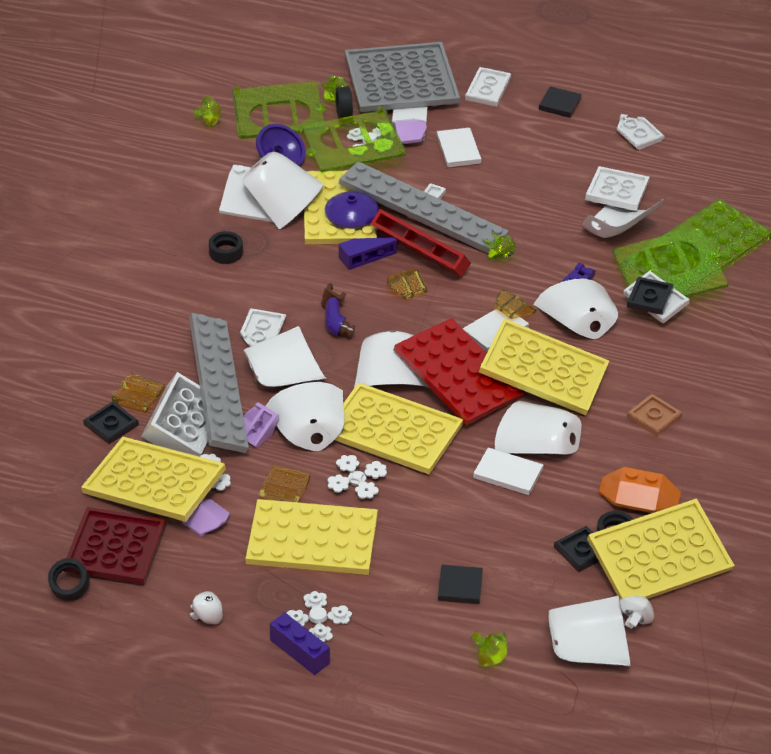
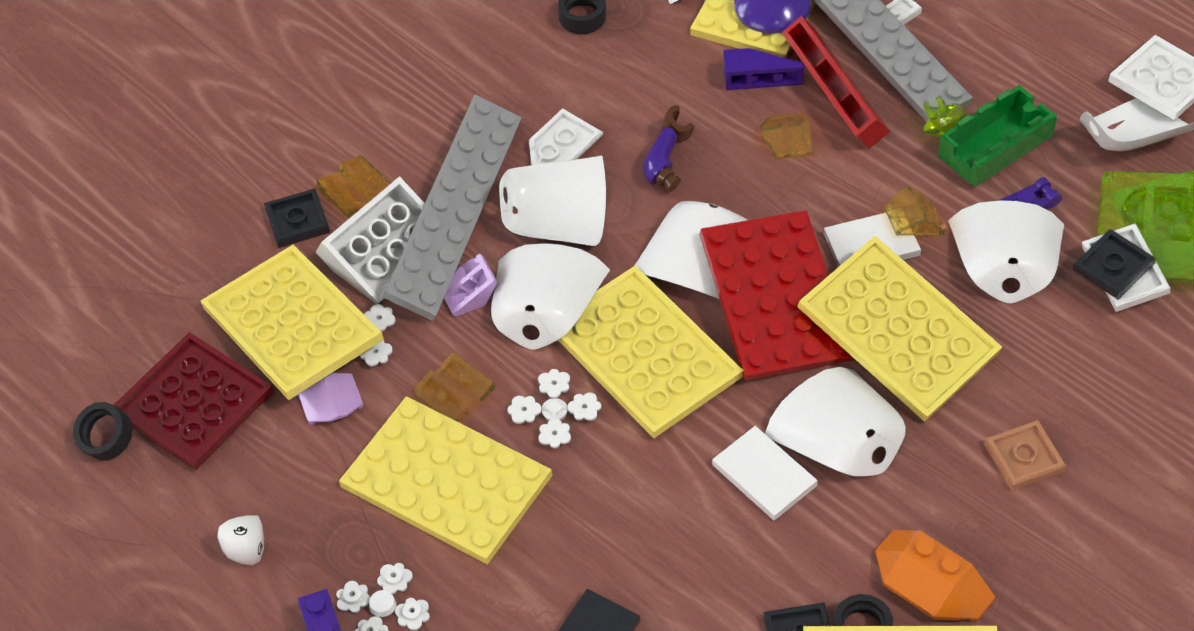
camera: 30 degrees right, 10 degrees up
none -> green piece [938,85,1057,188]

